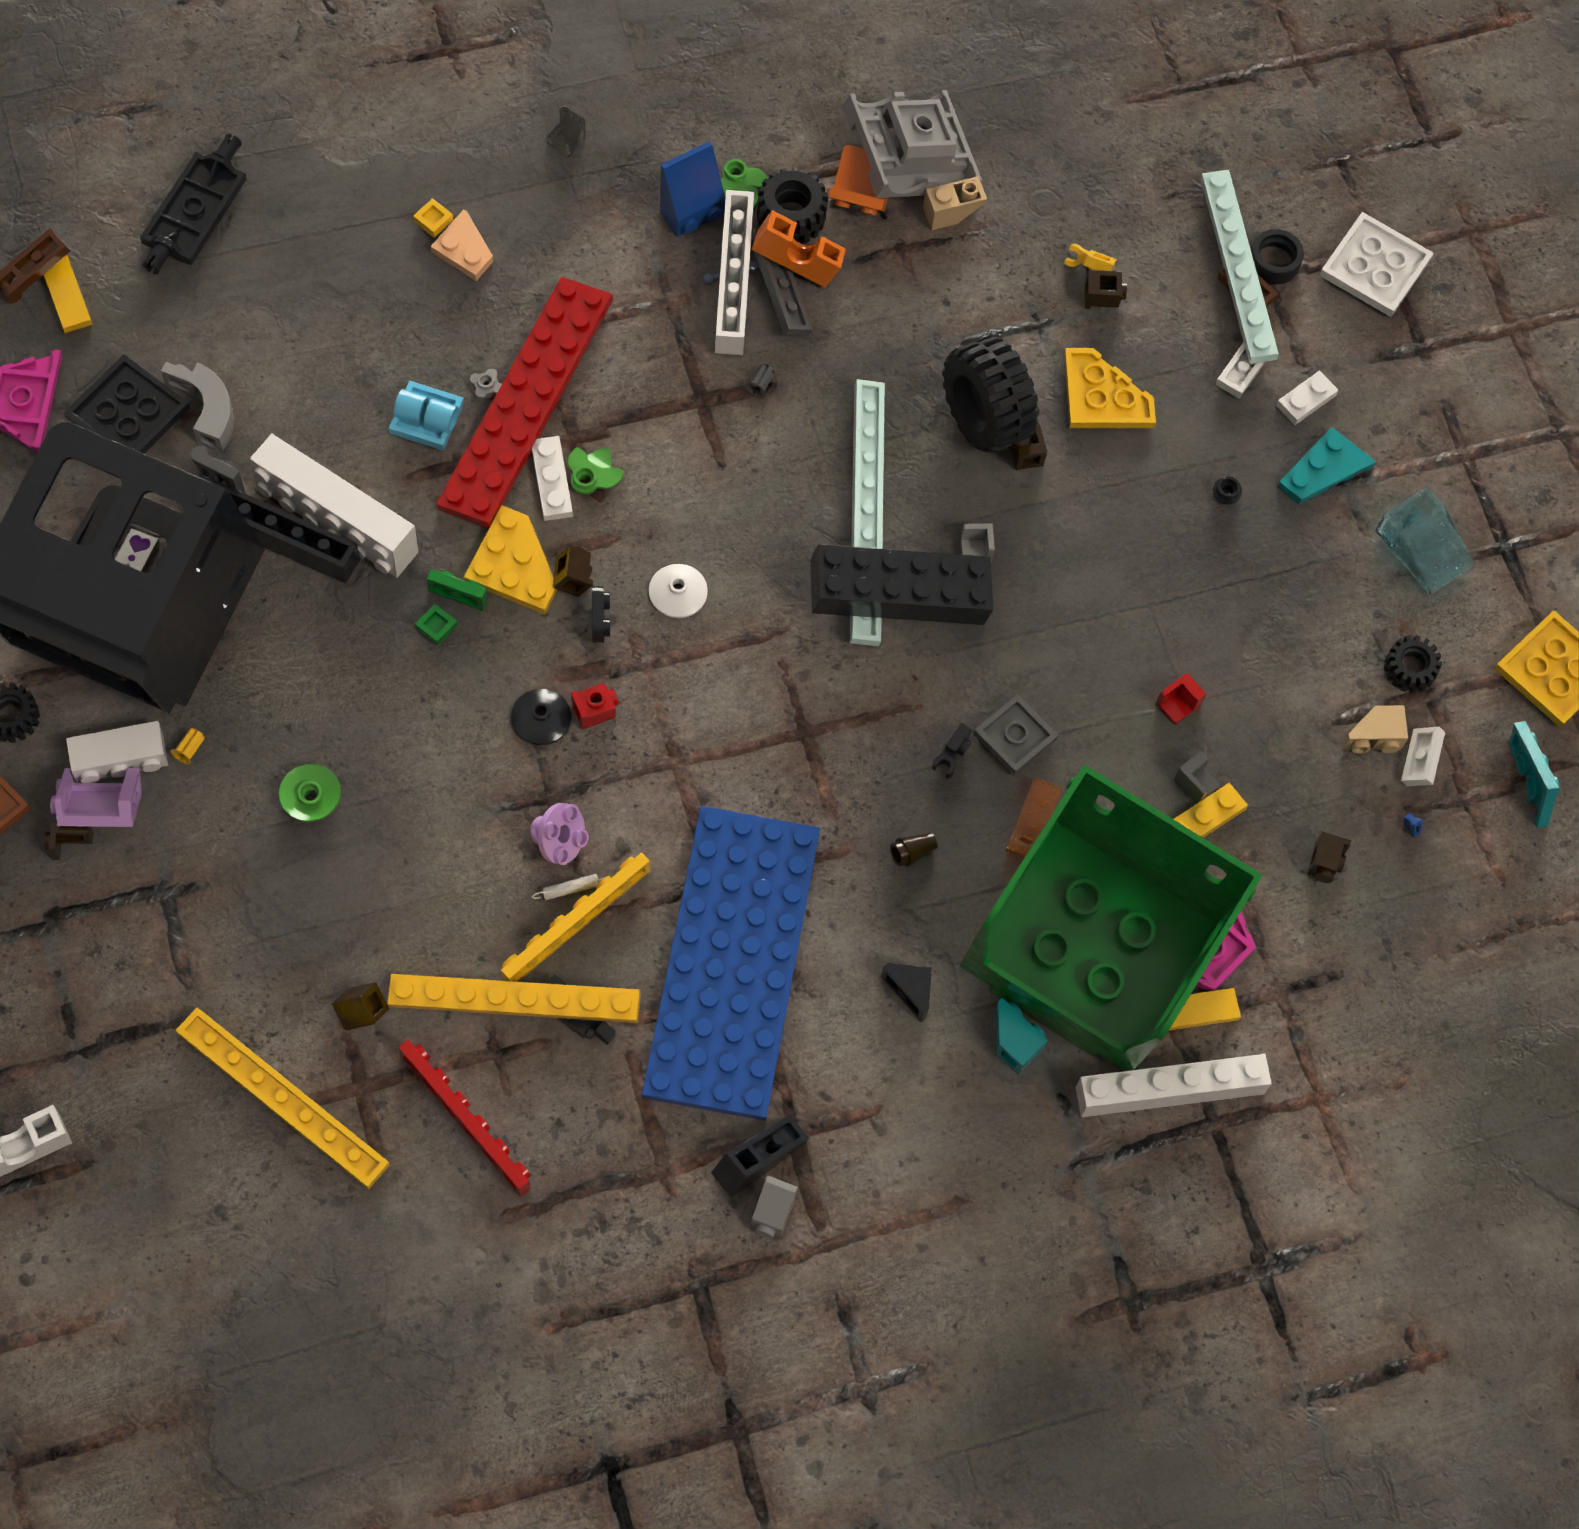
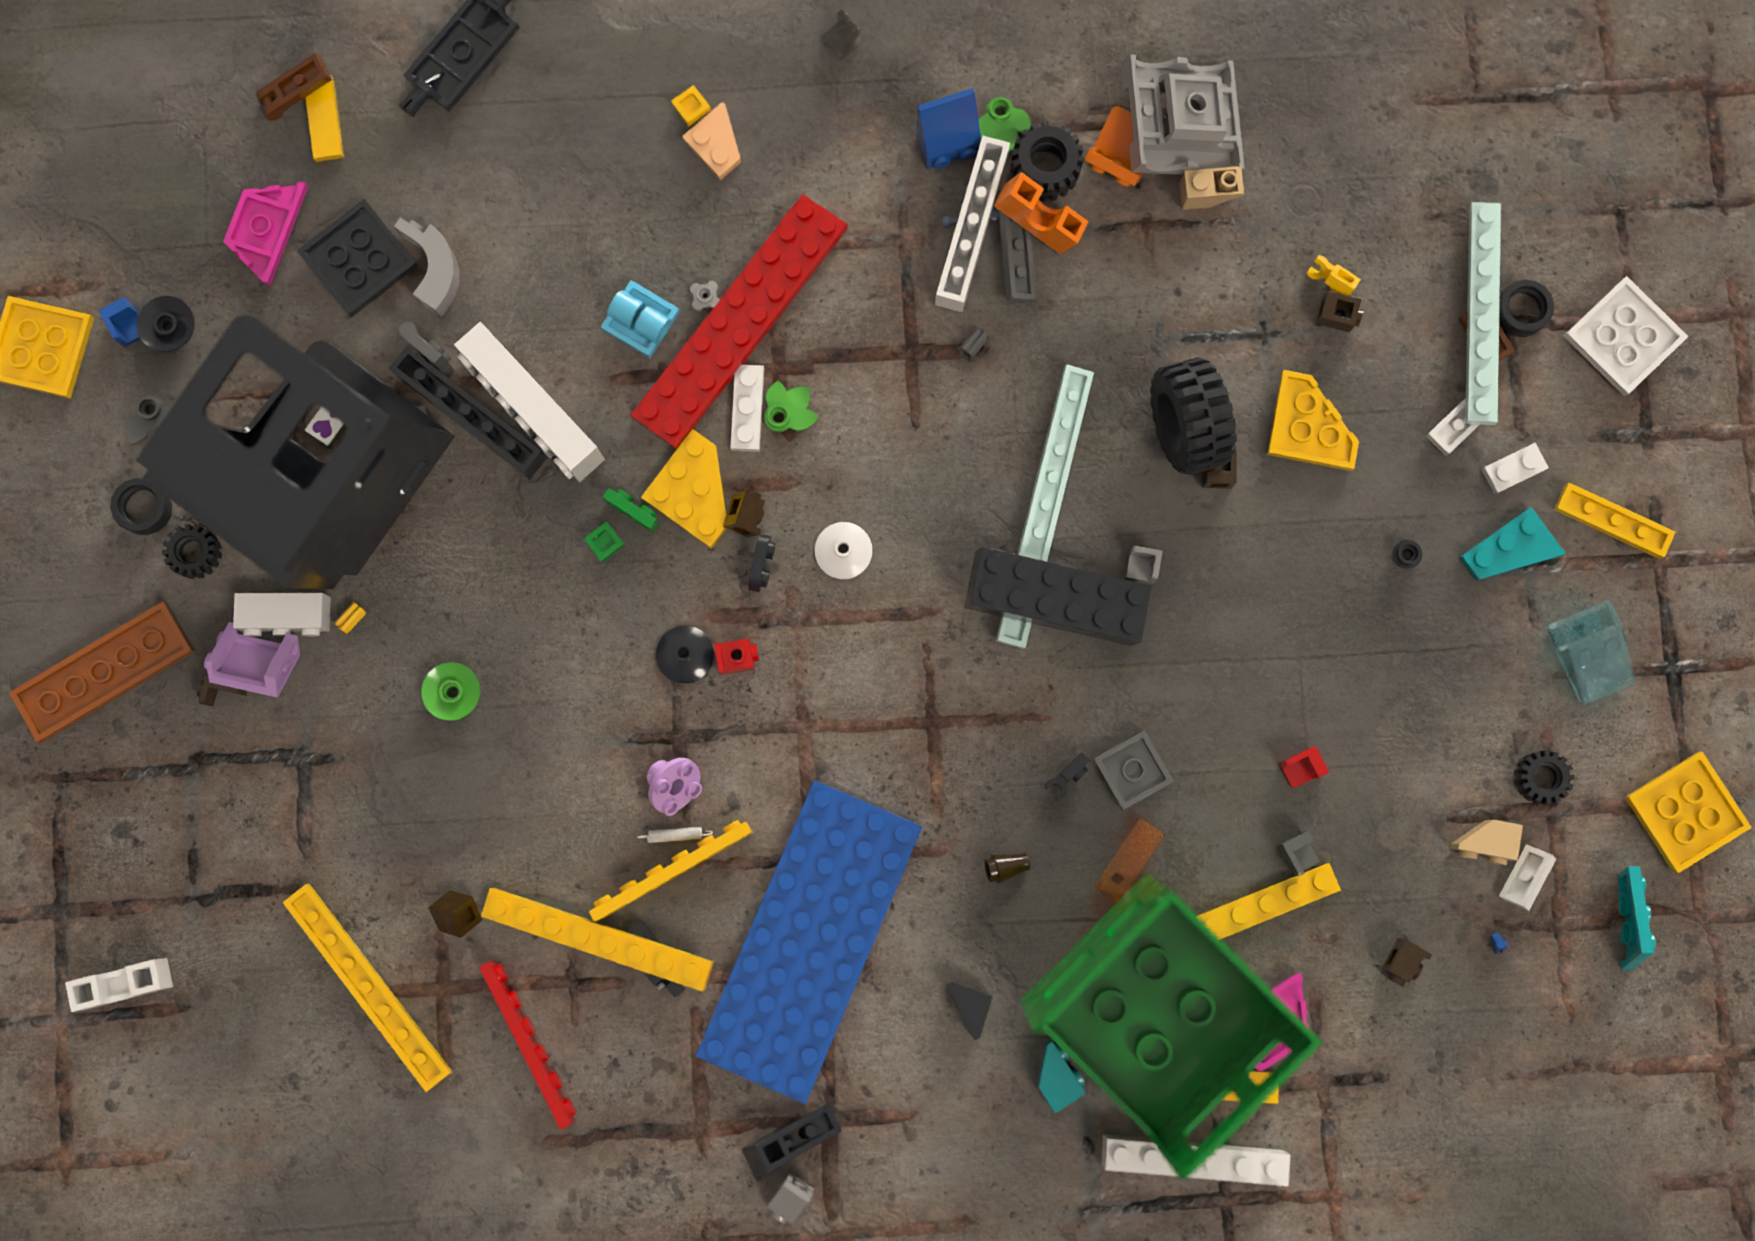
camera: 20 degrees right, 15 degrees up
none -> yellow plate [1554,483,1675,559]

